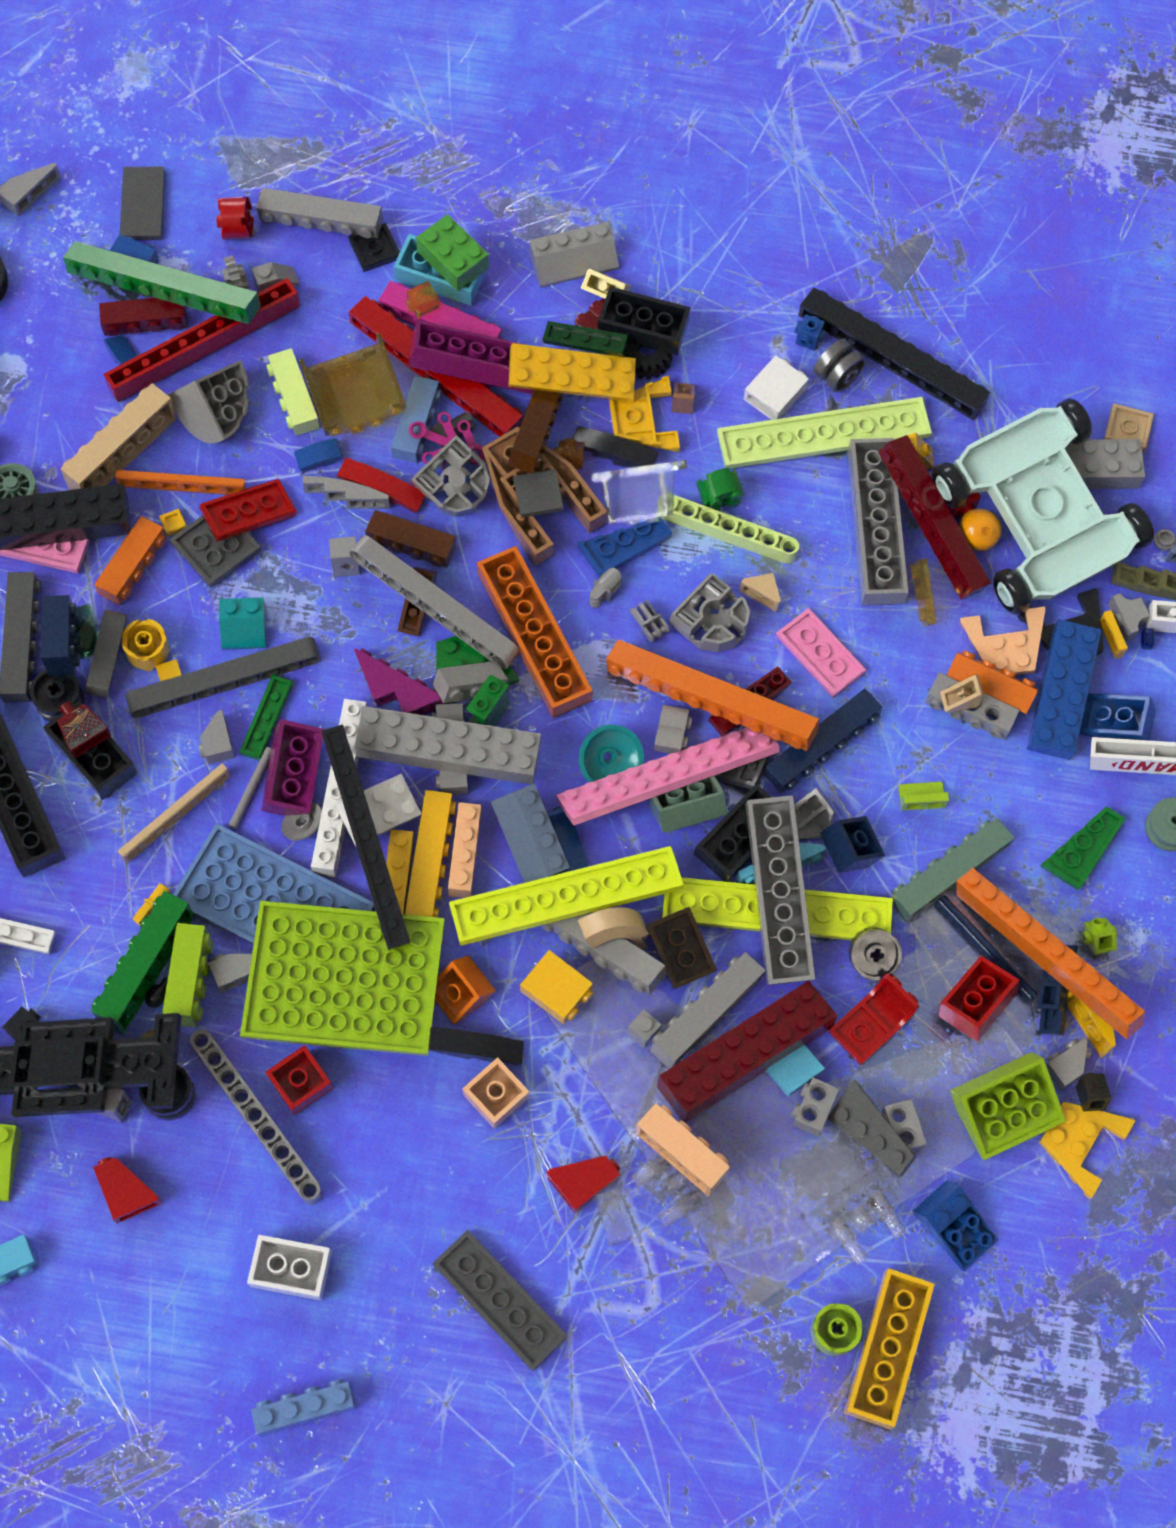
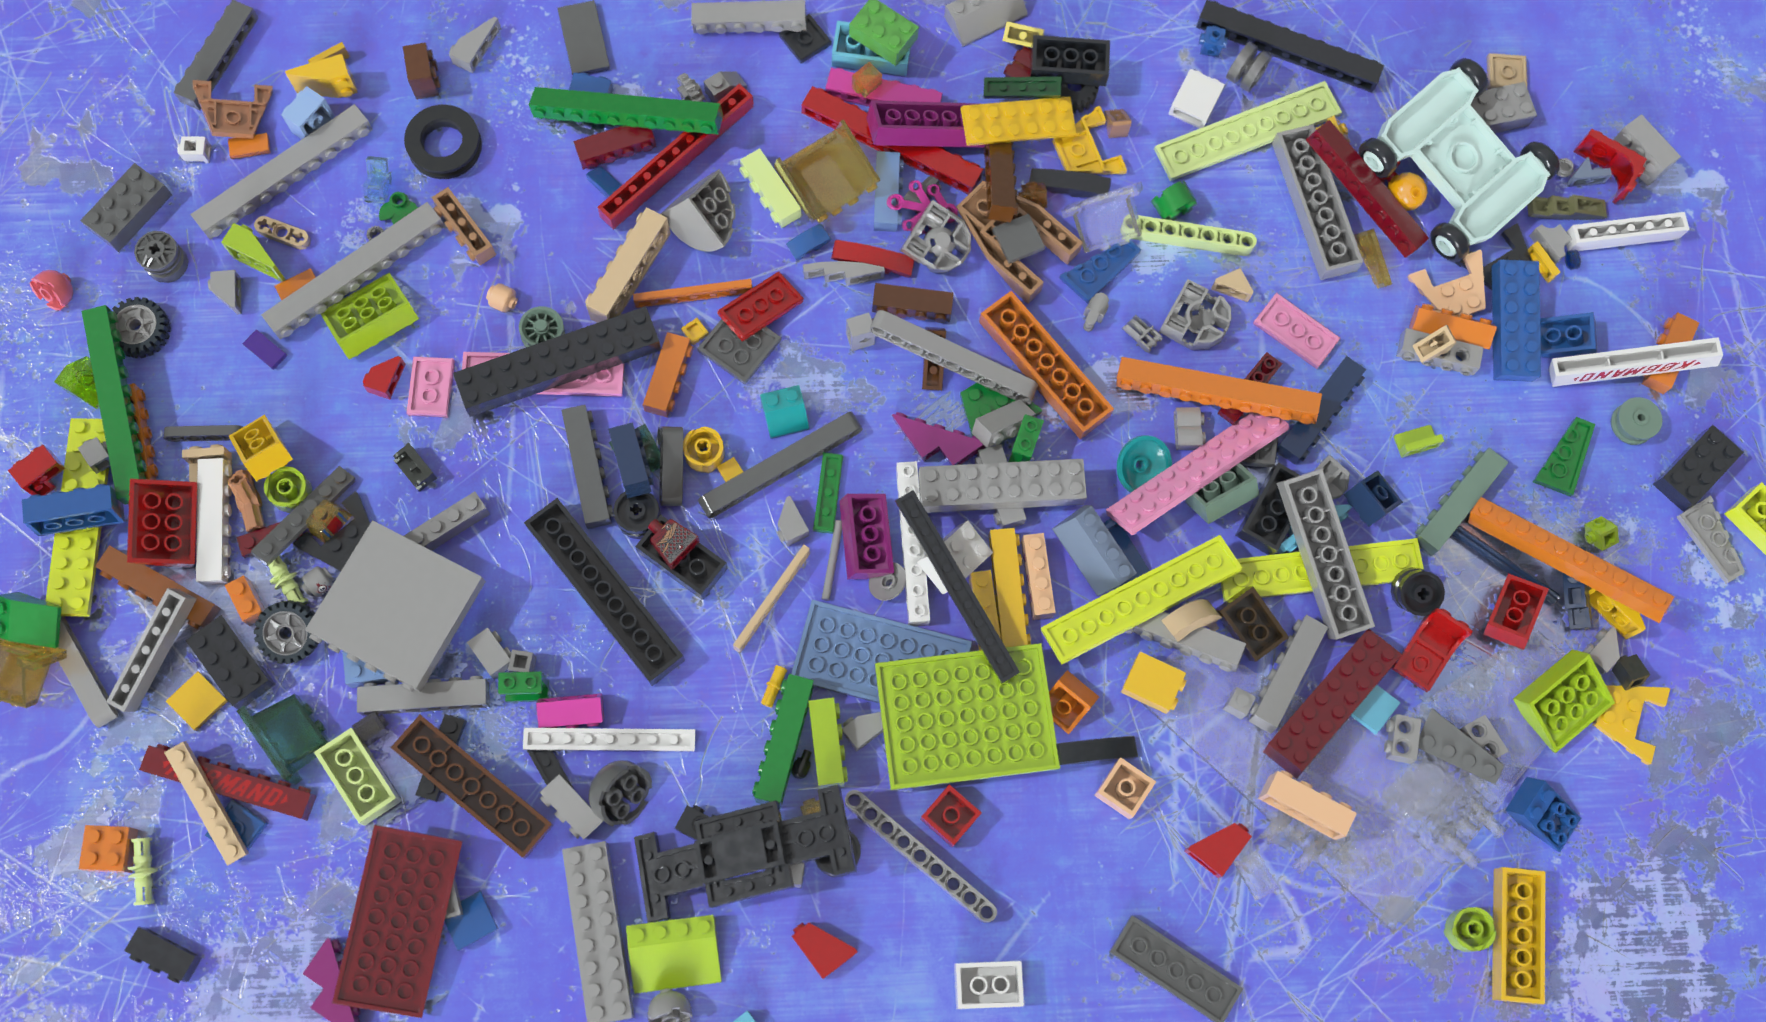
camera: 15 degrees left, 5 degrees up
red brick [216,196,254,239] -> none

